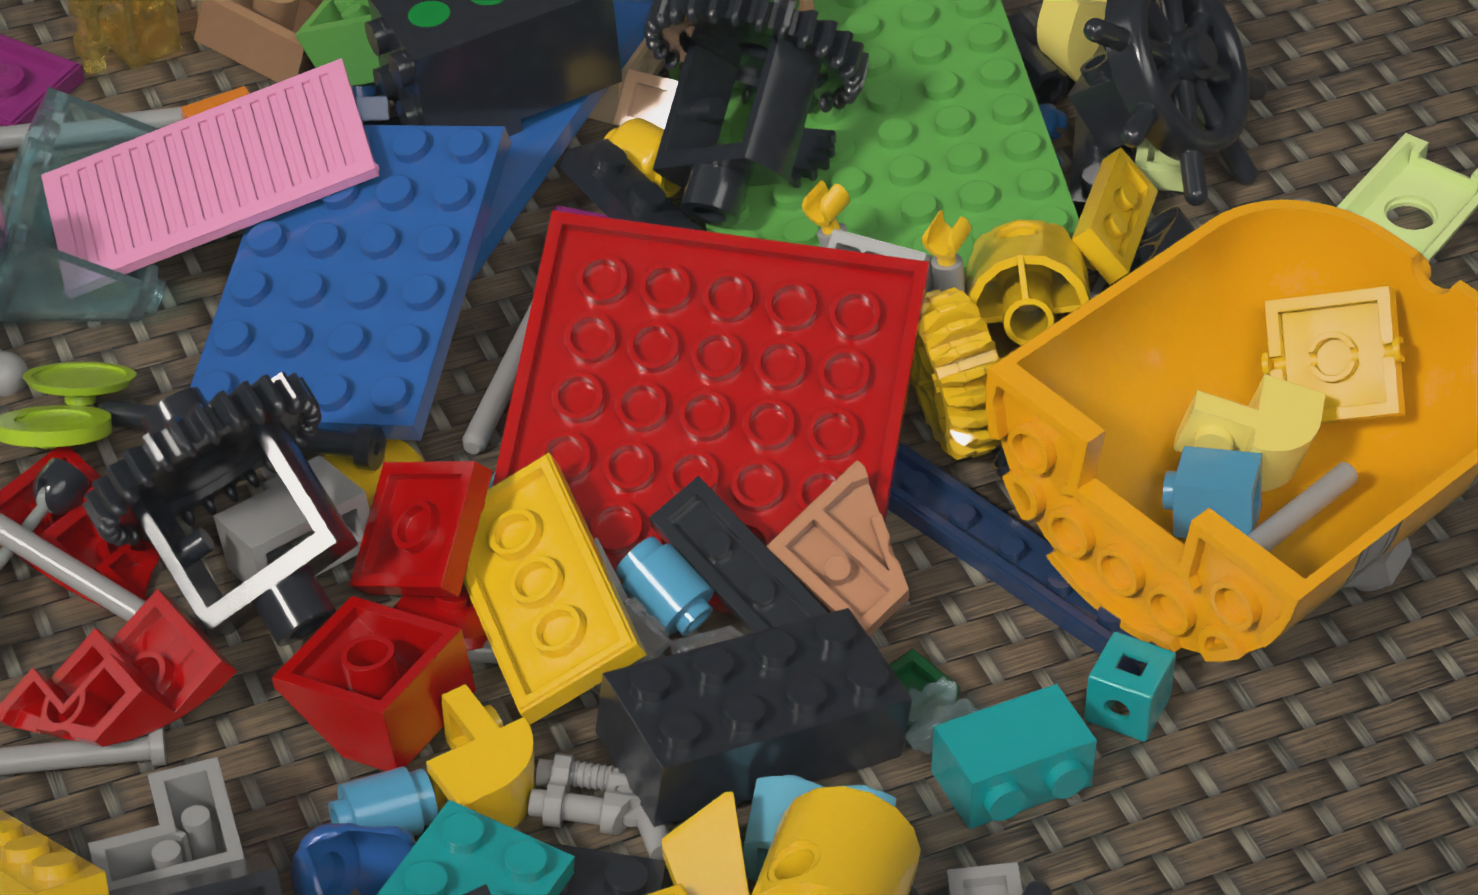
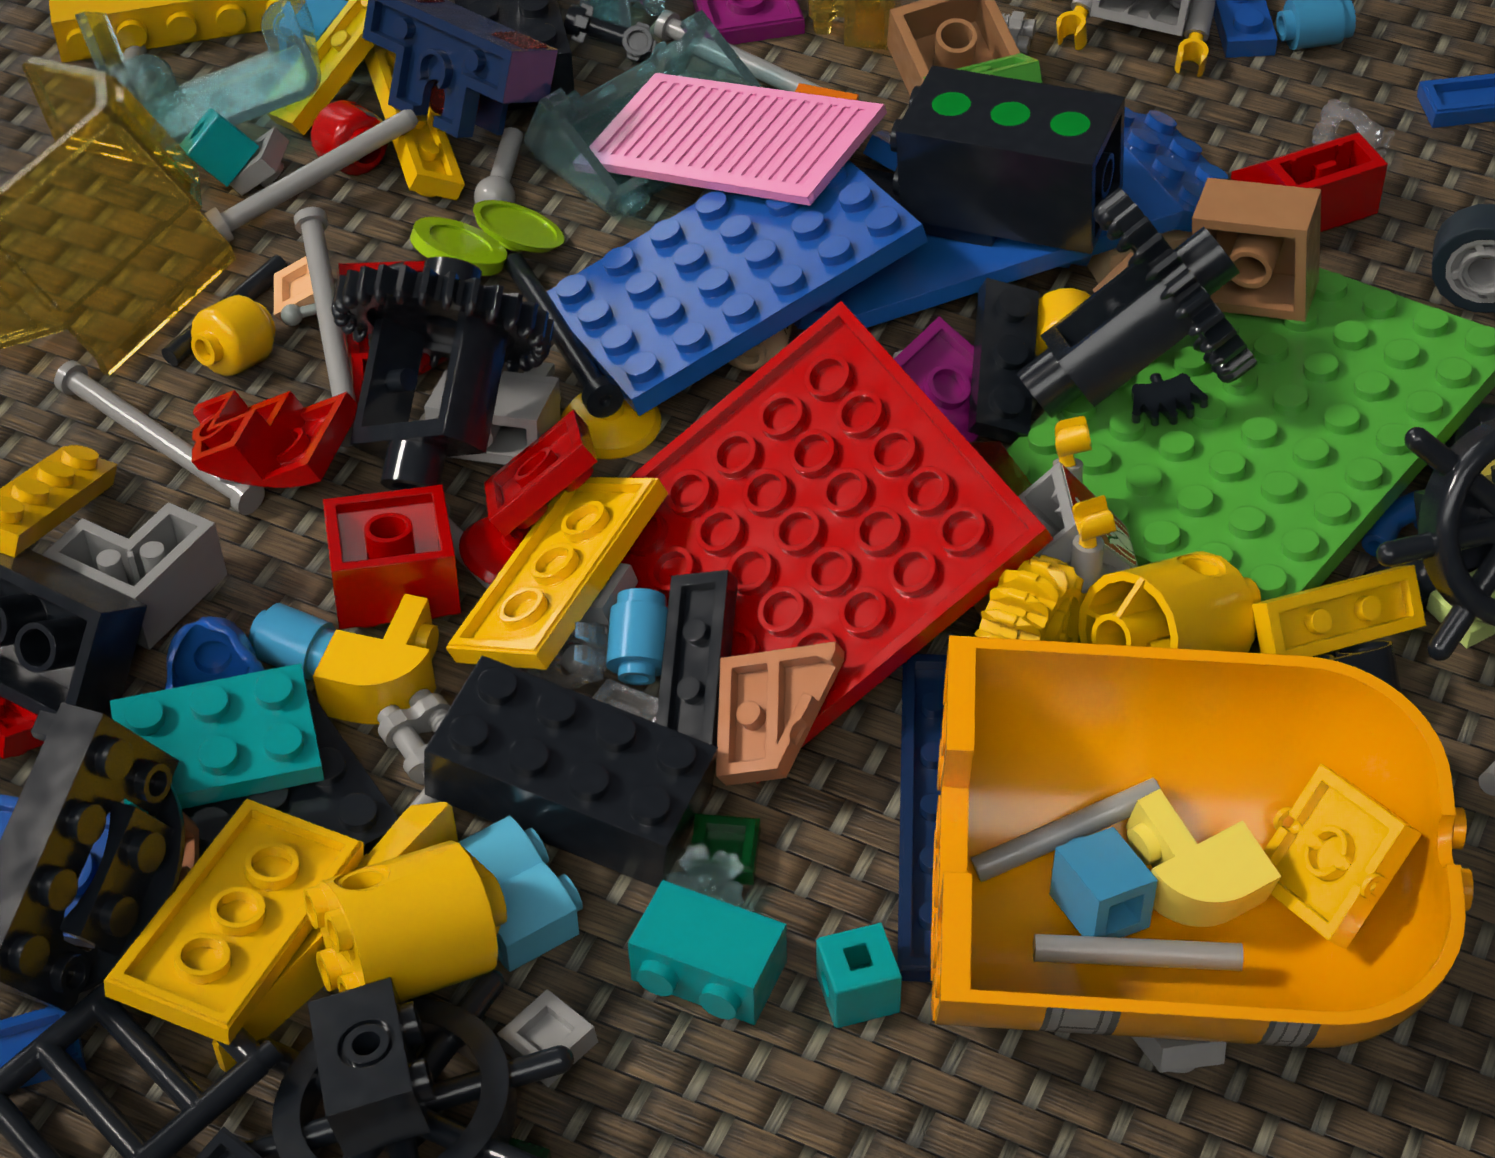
camera: 50 degrees right, 5 degrees up
none -> light grey bar [971,777,1160,883]

